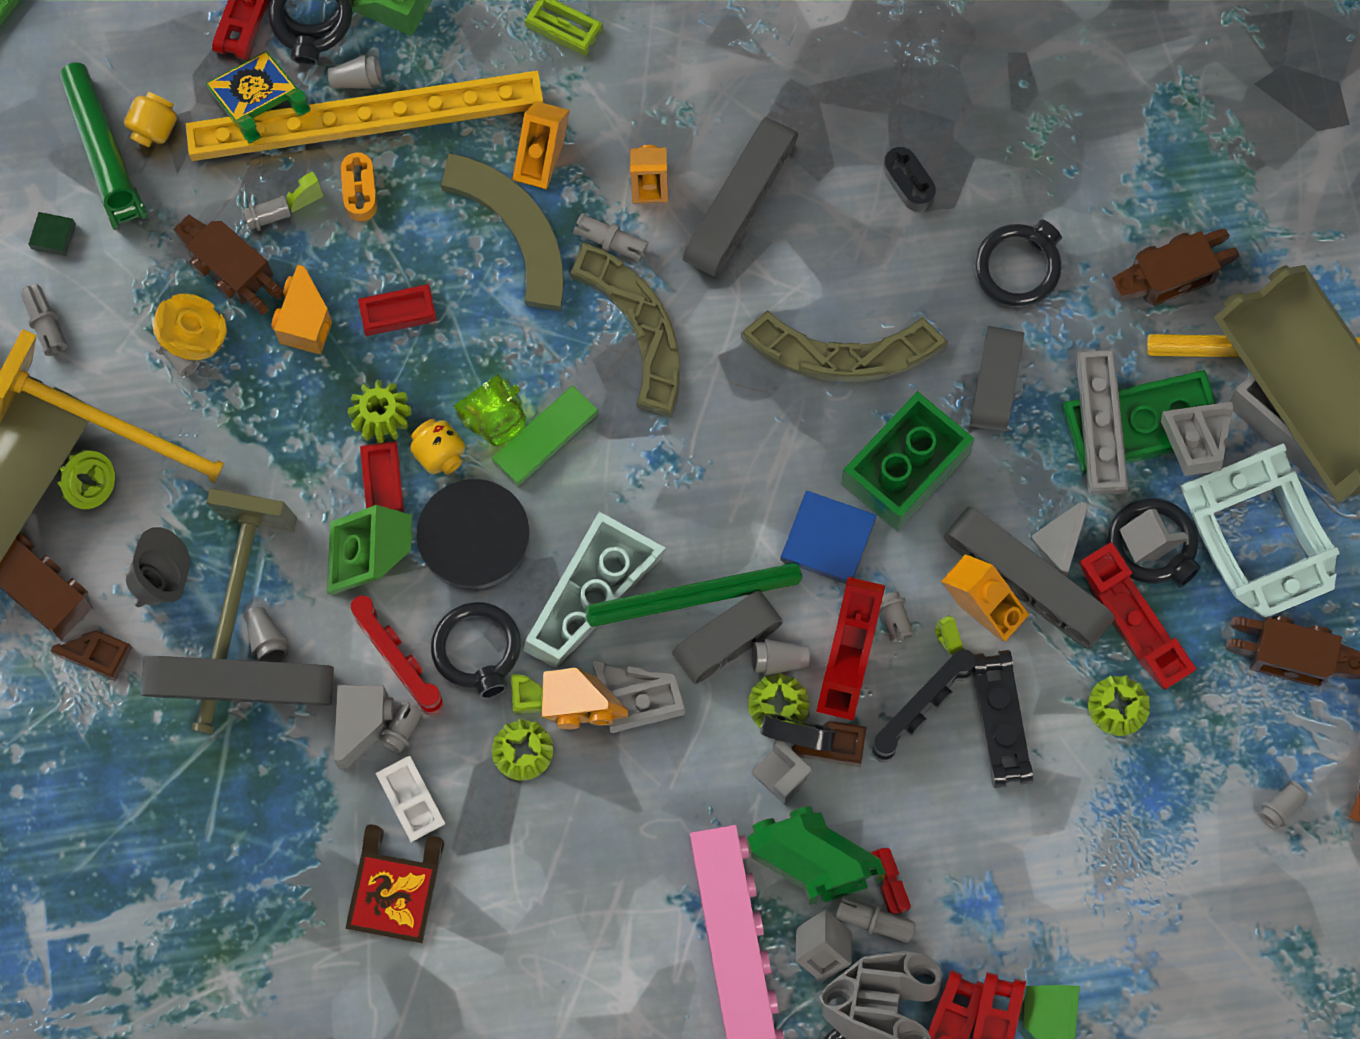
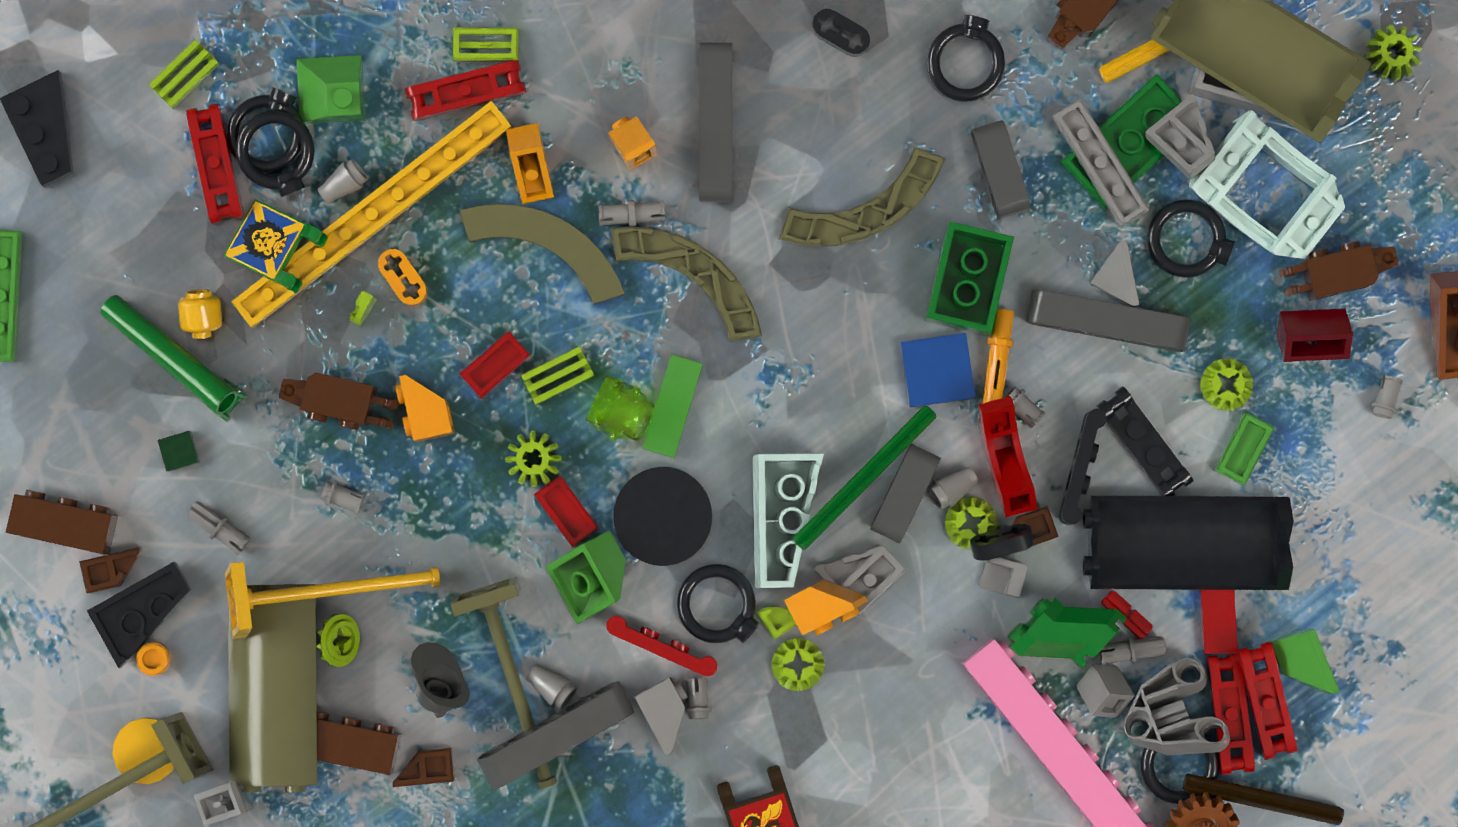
camera: 30 degrees left, 15 degrees up
yellow tile [152,293,227,360] -> none
light grey pin [242,195,291,231] -> none
white slope [375,756,445,842] -> none
yellow head [410,419,466,475] -> none
lime tile [935,615,964,655] -> none
light orange slope [941,554,1029,642] -> none
red slope [1079,542,1197,690] -> none
light grey panel [1119,509,1188,563] -> none
none -> red plate [405,60,527,121]
none -> lime tile [521,346,595,405]
none -> light orange pin [983,309,1014,403]
none -> black cylinder [1083,496,1294,590]
none -> red tile [1199,590,1238,654]
none -> bright green tile [1214,412,1275,486]
none -> dark red brick [1277,308,1353,362]

